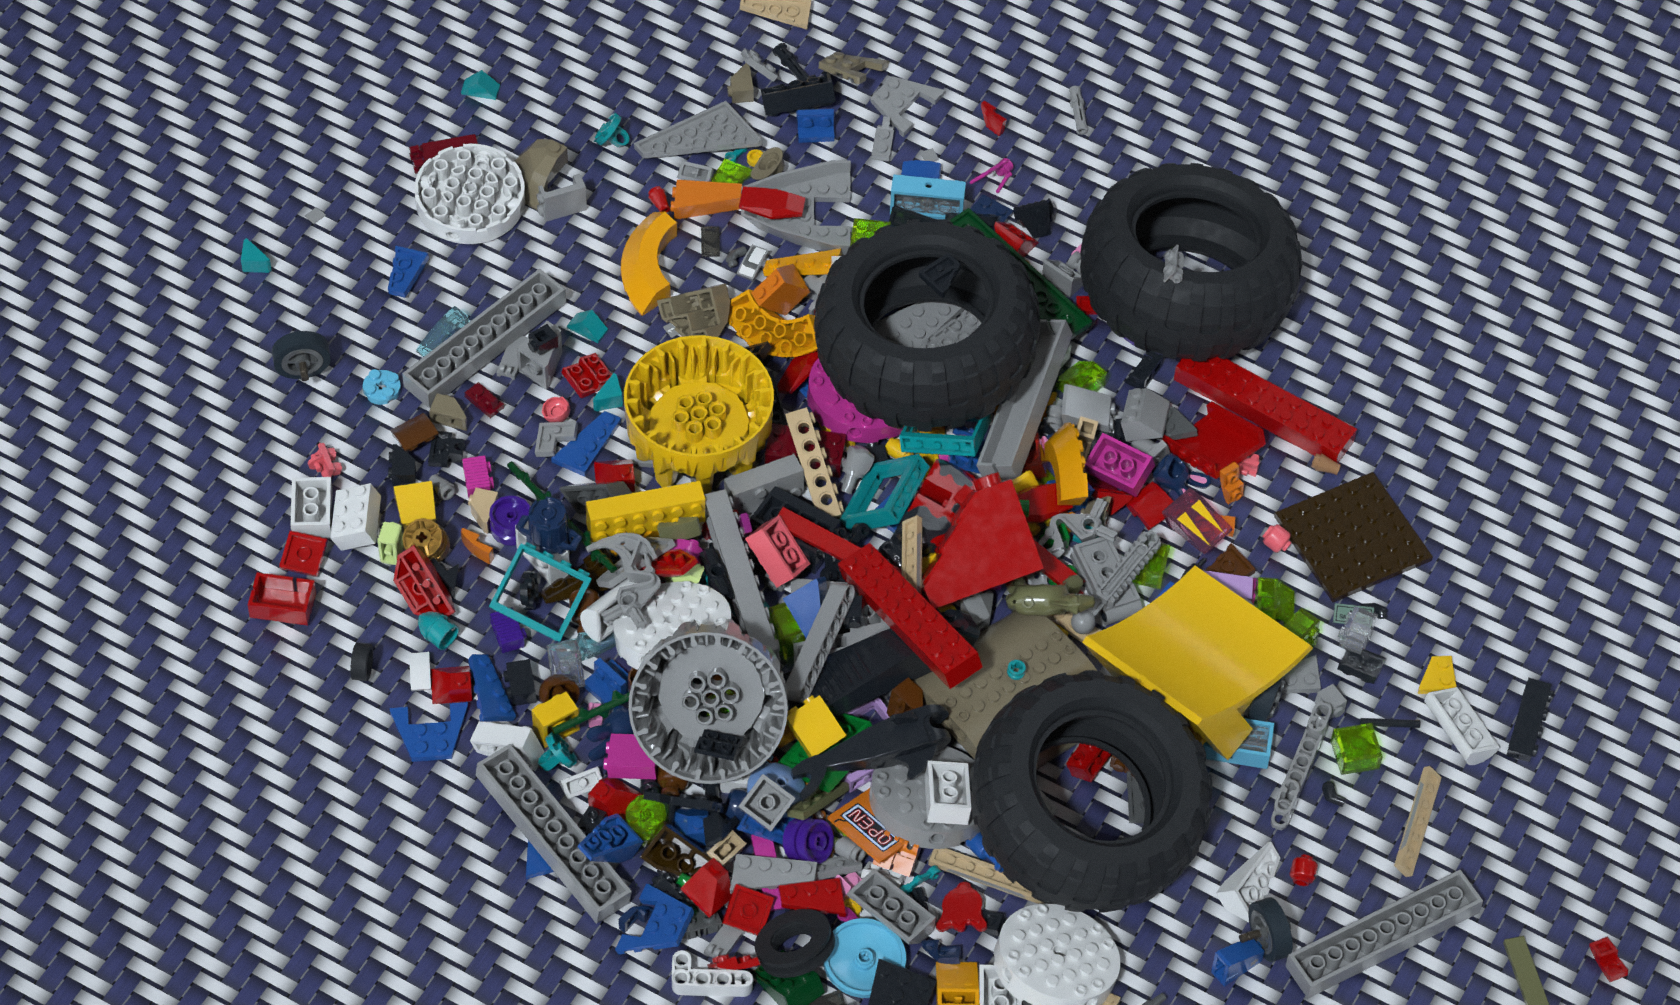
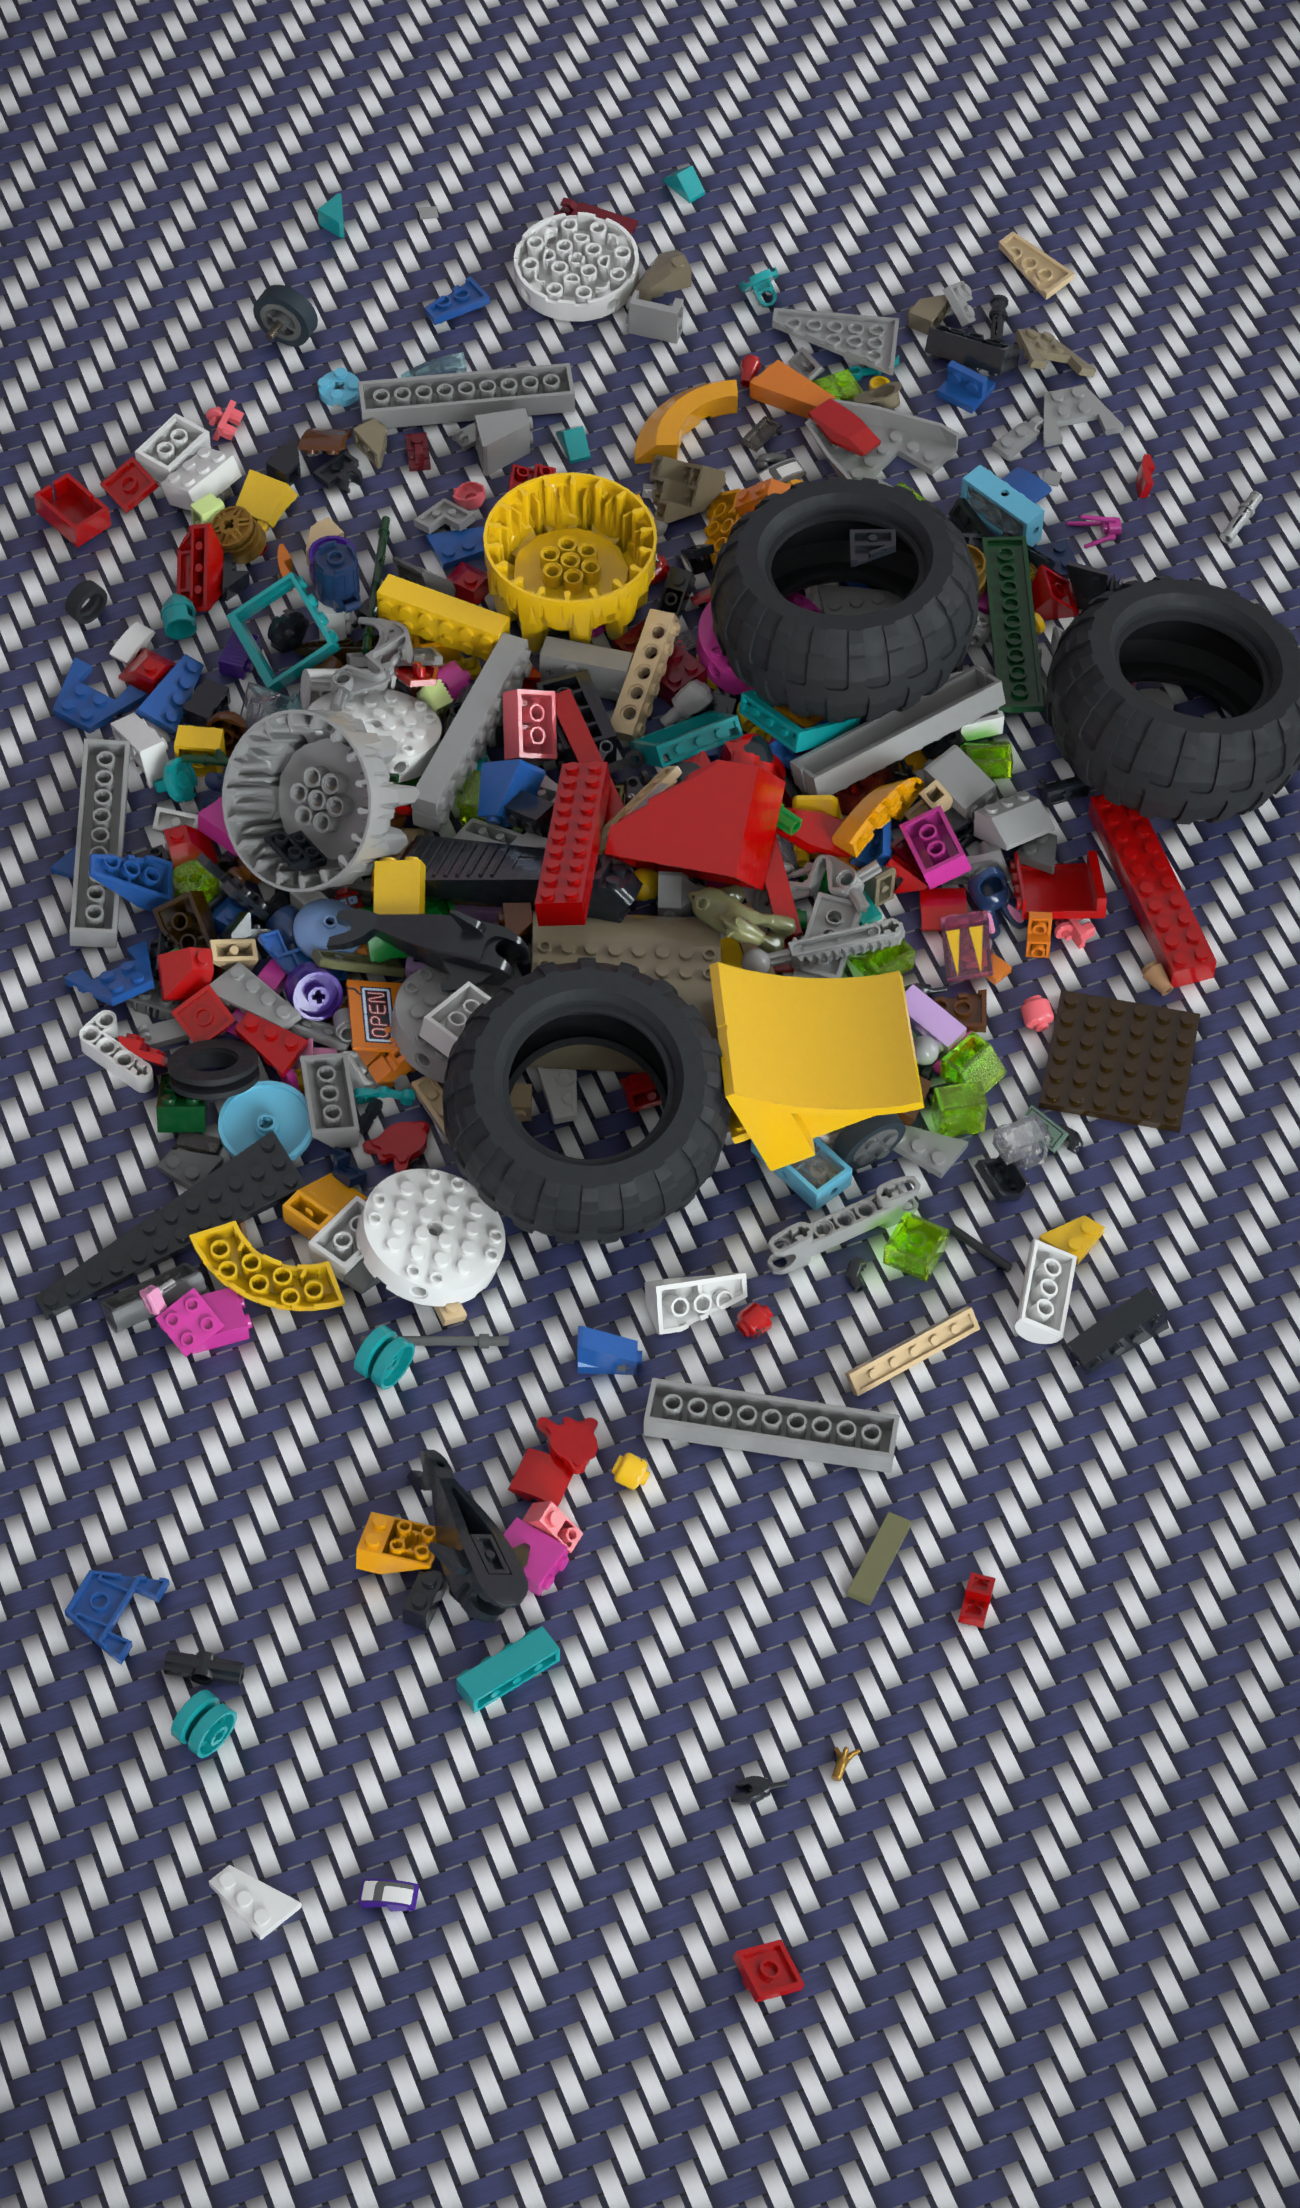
camera: 40 degrees right, 0 degrees up
light grey cone [429,474,455,500] -> none
dark pink brick [462,455,494,498] -> none
black brick [528,324,558,355] -> none
dark blue slope [618,906,654,933] -> none
olive slope [657,517,702,541] -> none
magenta tile [737,513,752,541] -> none
light grey brick [737,774,796,832] -> none
light grey beam [786,583,855,703] -> none
teal bush [1007,660,1026,680] -> none
light grey hinge [1163,245,1185,283] -> none
black wheel [1239,897,1293,962] -> none
light grey brick [1315,684,1347,720] -> none

